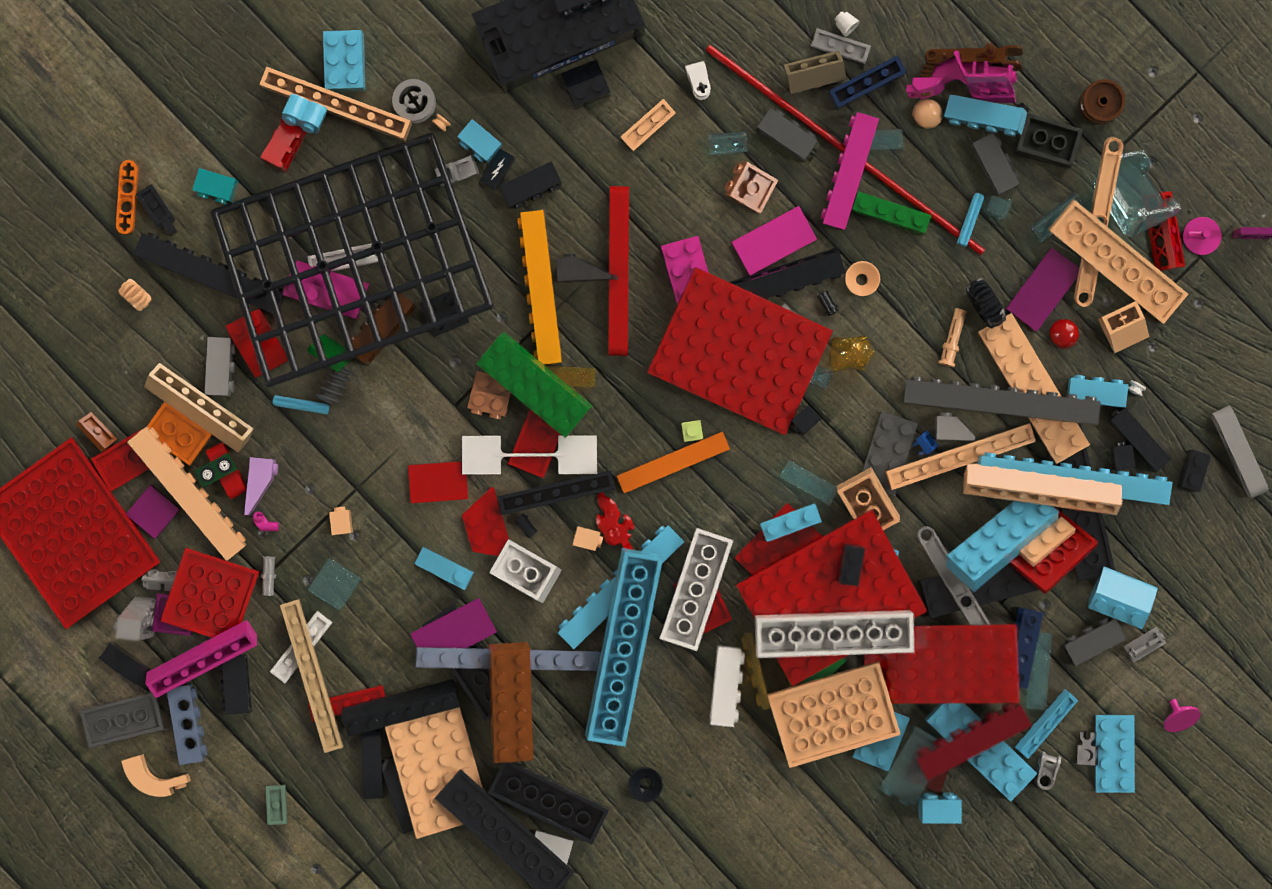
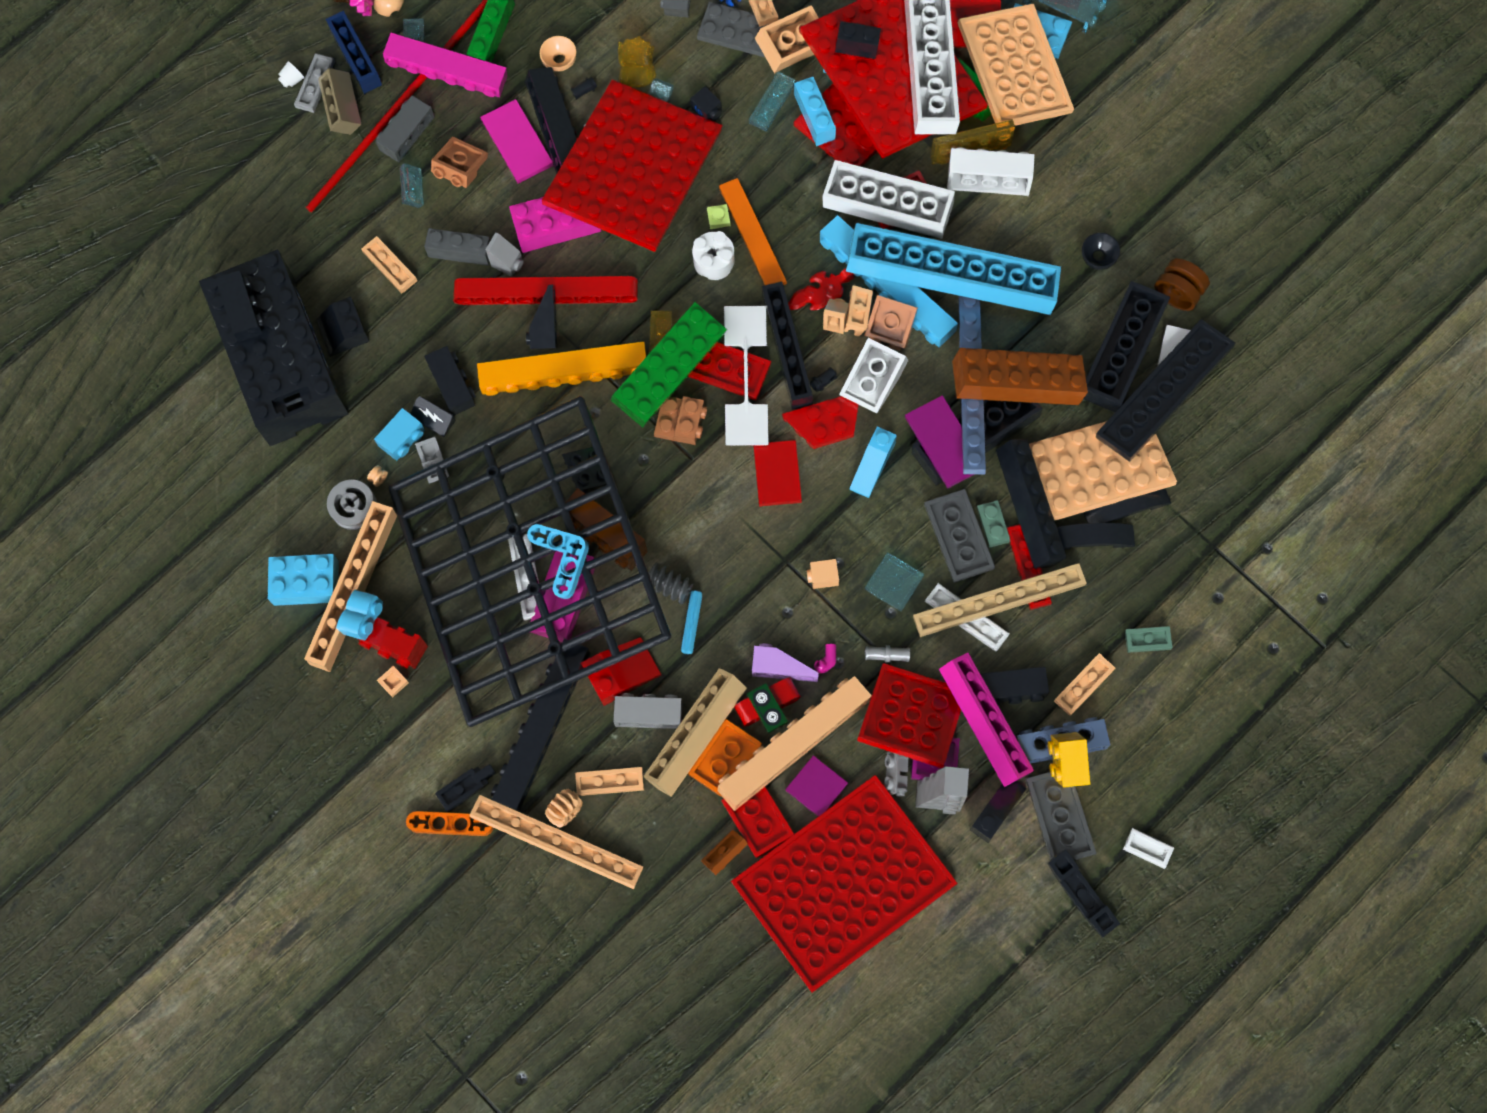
camera: 85 degrees left, 15 degrees down
light nougat arch [122,754,191,797] -> none
teal brick [192,168,239,205] -> none
green tile [307,334,353,373] -> none
white piece [685,61,711,100] -> none
none -> light nougat plate [377,666,409,698]
none -> dark grey brick [424,228,490,266]
none -> light nougat plate [470,795,643,889]
none -> light grey slope [485,233,523,277]
none -> medium azure beam [527,524,589,599]
none -> light nougat plate [575,767,644,796]
none -> white brick [692,231,735,280]
none -> light nougat hinge [844,285,873,336]
none -> nougat plate [865,295,918,351]
none -> dark grey plate [924,489,995,583]
none -> sand green plate [977,500,1010,548]
none -> black slope [1047,849,1120,938]
none -> yellow brick [1048,732,1090,787]
none -> light nougat plate [1054,653,1115,716]
none -> white tile [1123,828,1174,869]
none -> reddish brown wheel [1154,258,1210,311]

